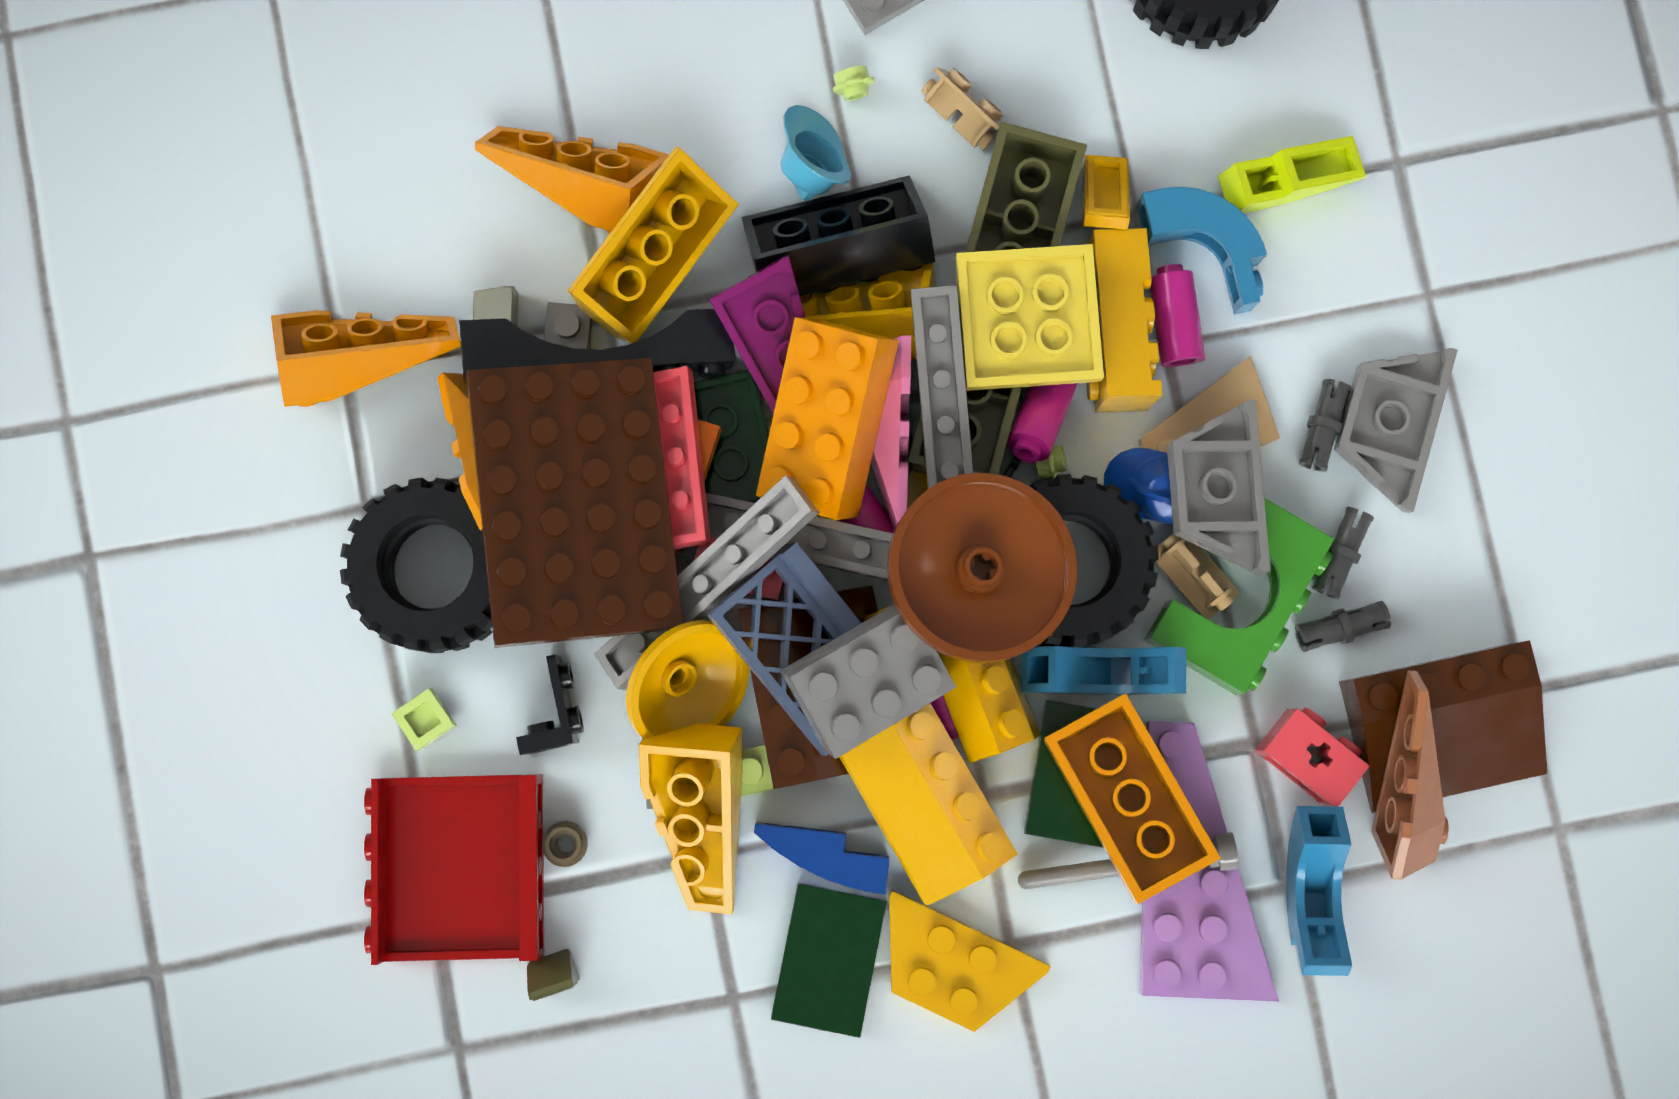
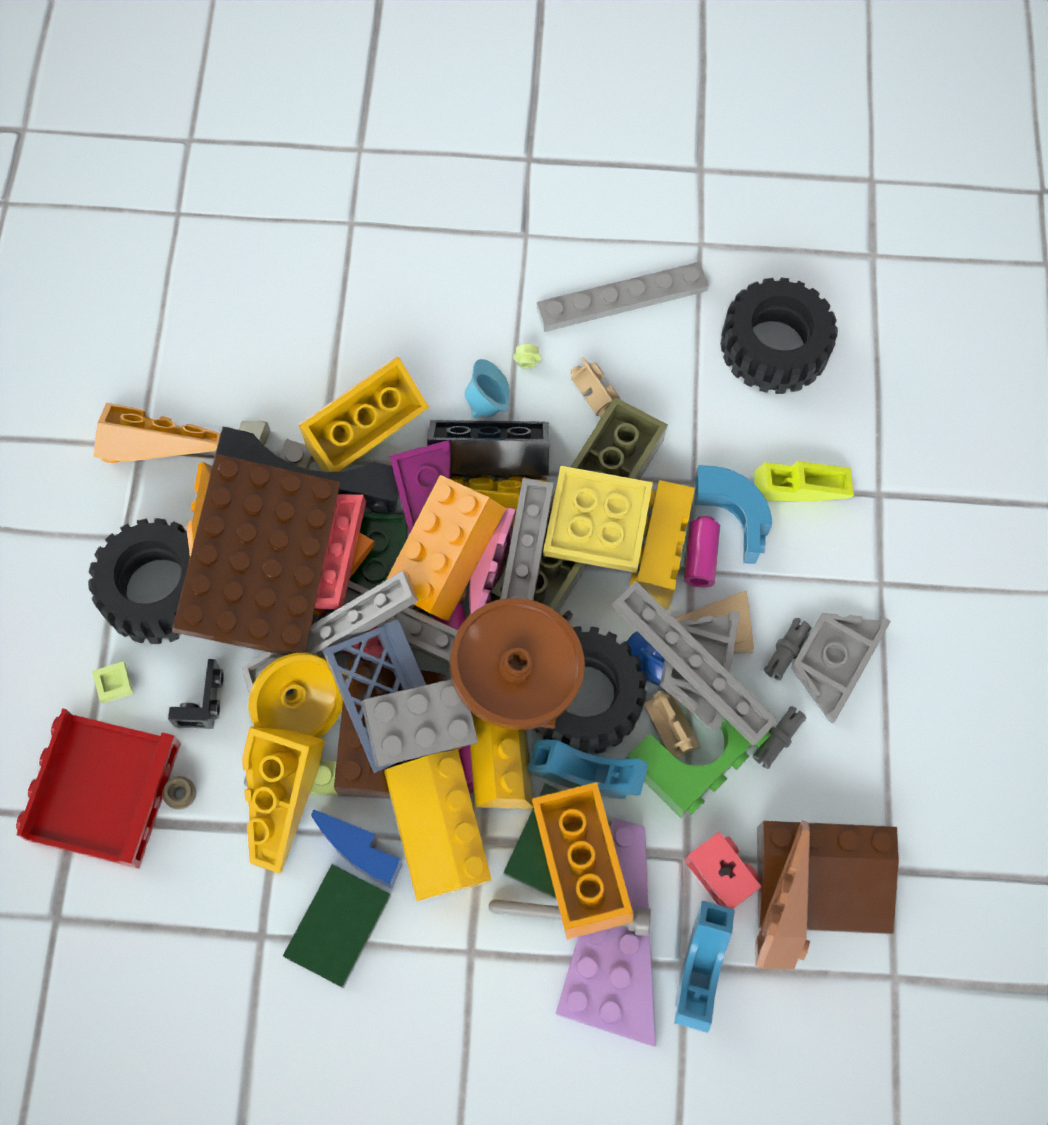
camera: 15 degrees right, 15 degrees down
light orange wedge [475,126,669,234] -> none
olive slope [527,949,580,1001] -> none
yellow wing [889,889,1051,1032] -> none
dark pink brick [1007,383,1077,463] -> none
yellowish green plate [1036,444,1067,479] -> none
yellow tile [1083,155,1130,230] -> none
dark grey pin [1295,601,1391,652] -> none
none -> light grey plate [611,581,778,746]

